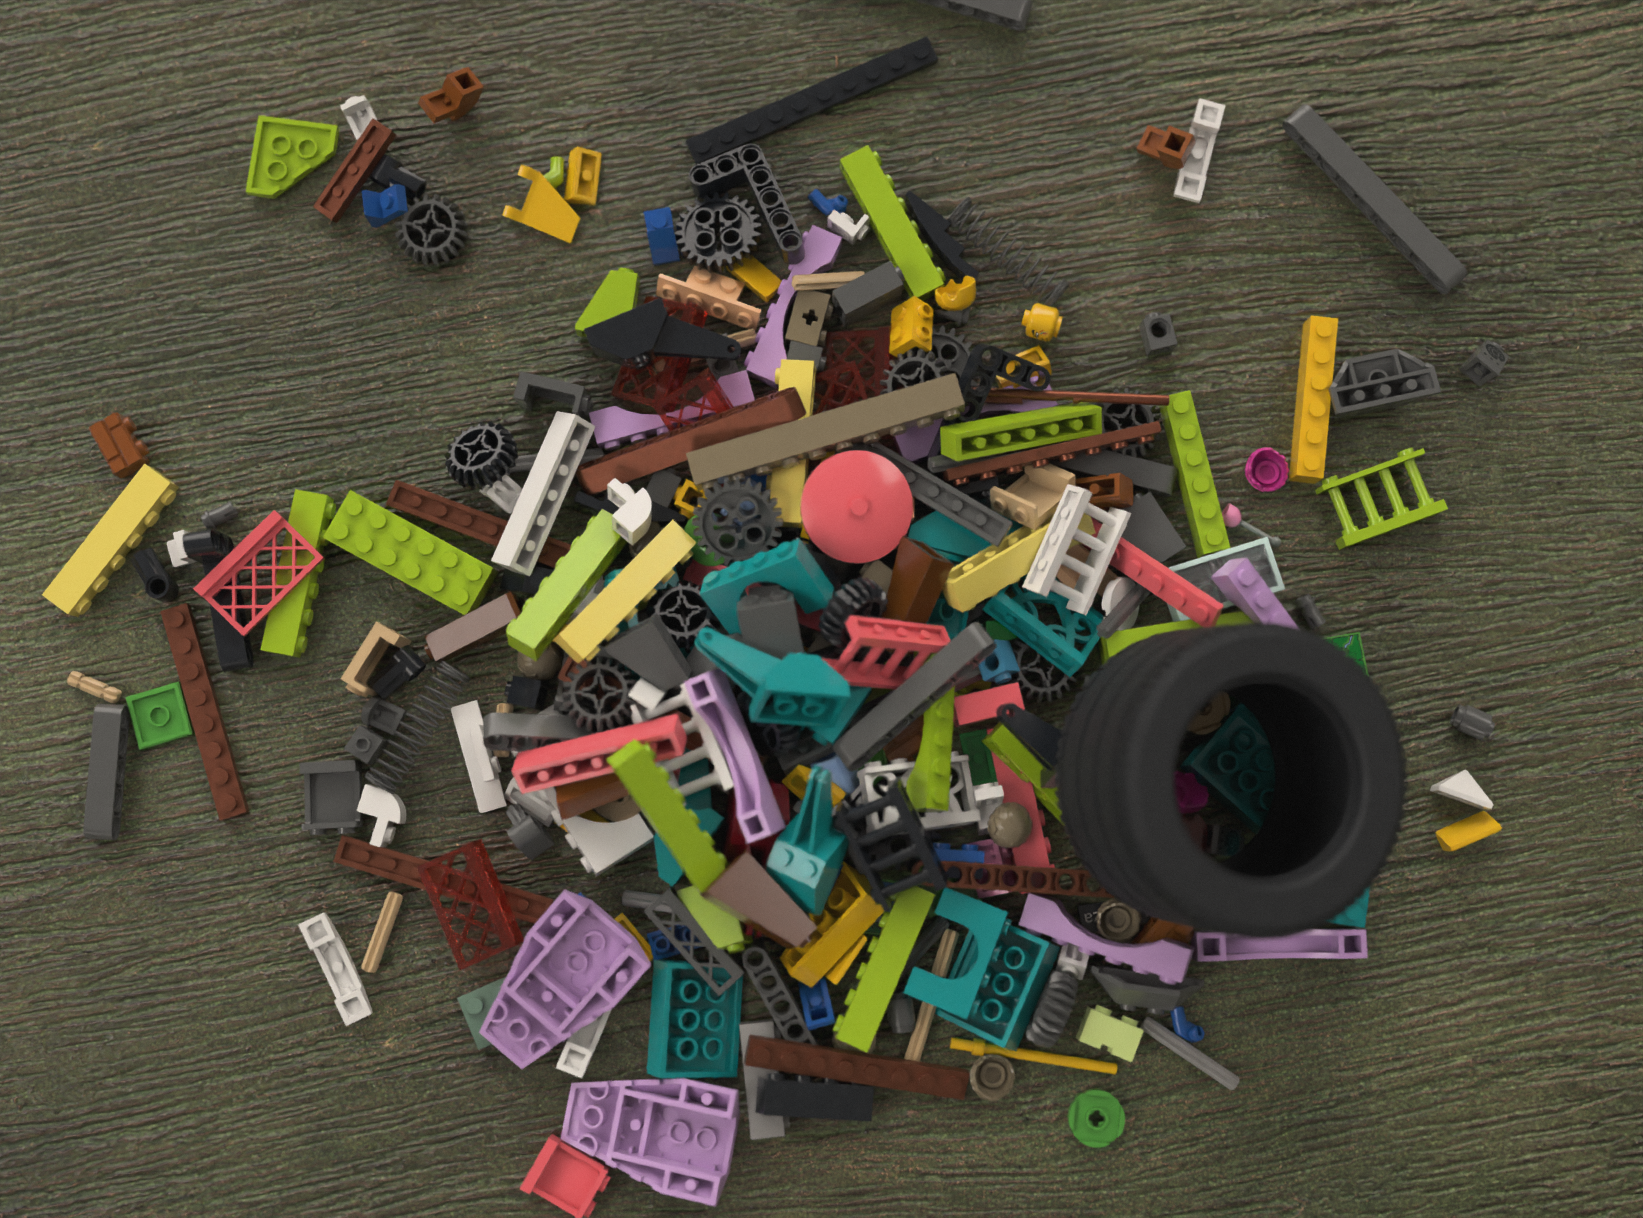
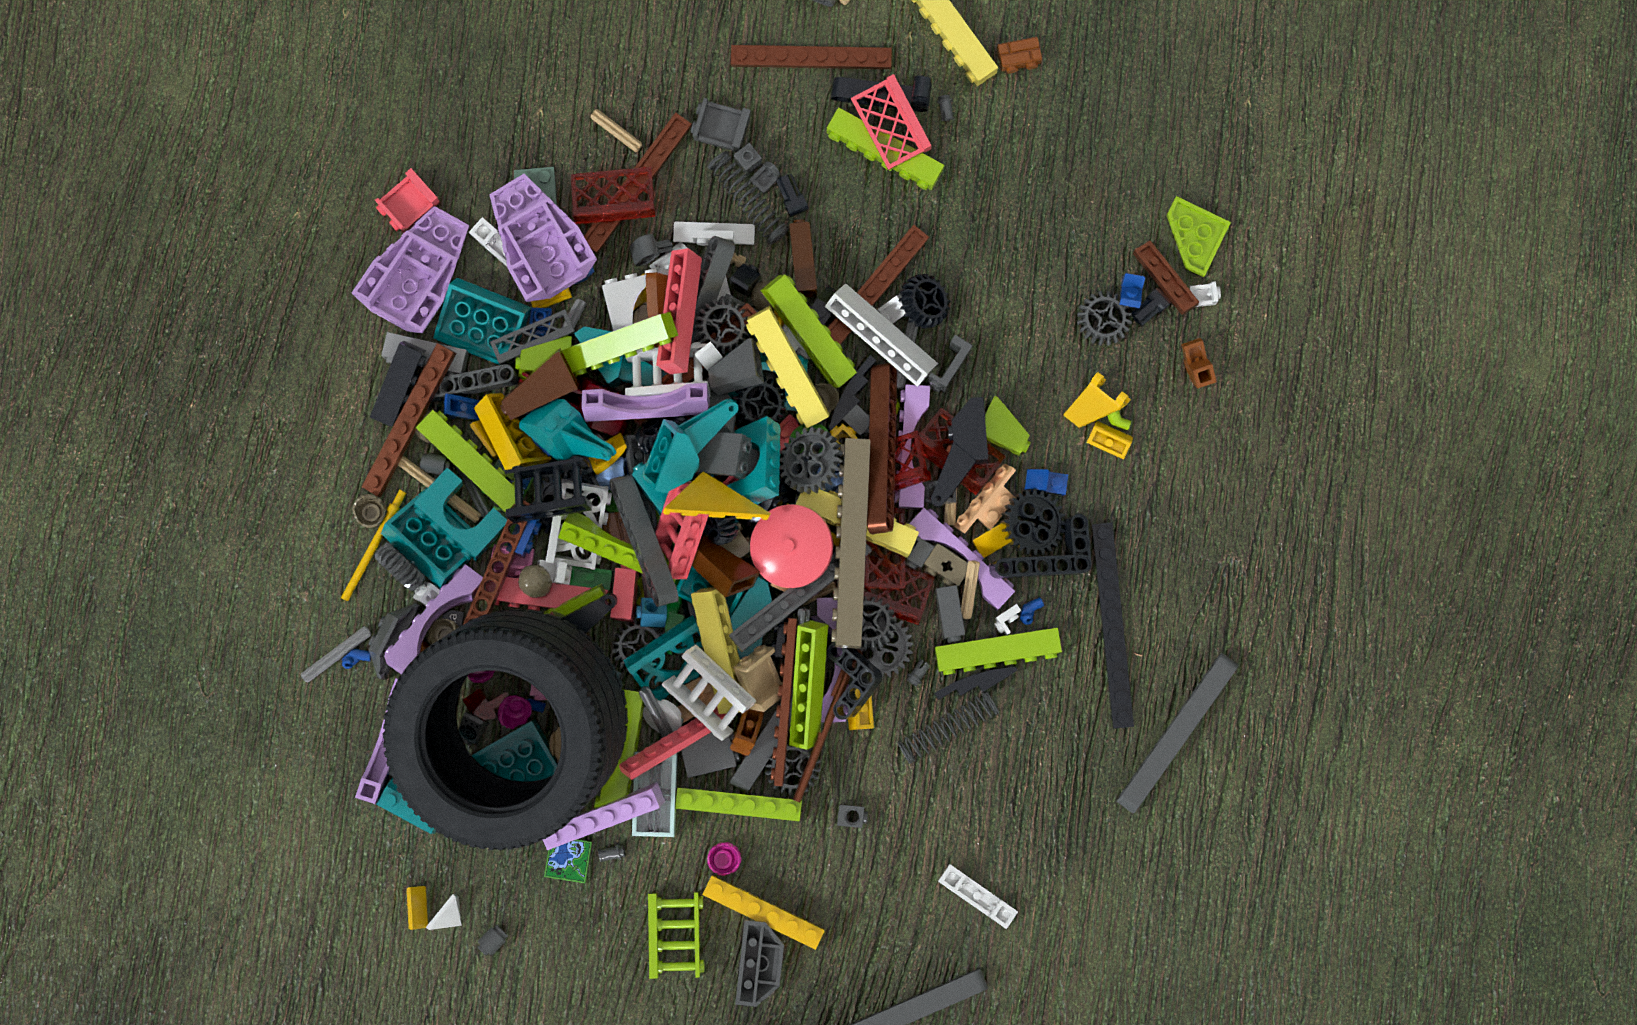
camera: 110 degrees right, 0 degrees up
bright green tile [125,682,195,750] -> none
black piece [130,548,179,602] -> none
white bracket [167,530,197,568] -> none
white slope [298,912,373,1026] -> none
lime brick [323,490,498,615] -> none
tan panel [341,621,411,698] -> none
white brick [357,784,406,847] -> none
white brick [607,478,652,546] -> none
yellow bracket [889,296,933,357] -> none
yellow hair [935,276,976,311] -> none
yellow head [1021,303,1063,342] -> none
bright green plate [1067,1089,1125,1148] -> none
yellowish green brick [1076,1004,1144,1062] -> none
dark orange brick [1136,125,1196,169] -> none
hinge [1222,503,1281,547] -> none
none -> yellow tile [663,472,771,520]

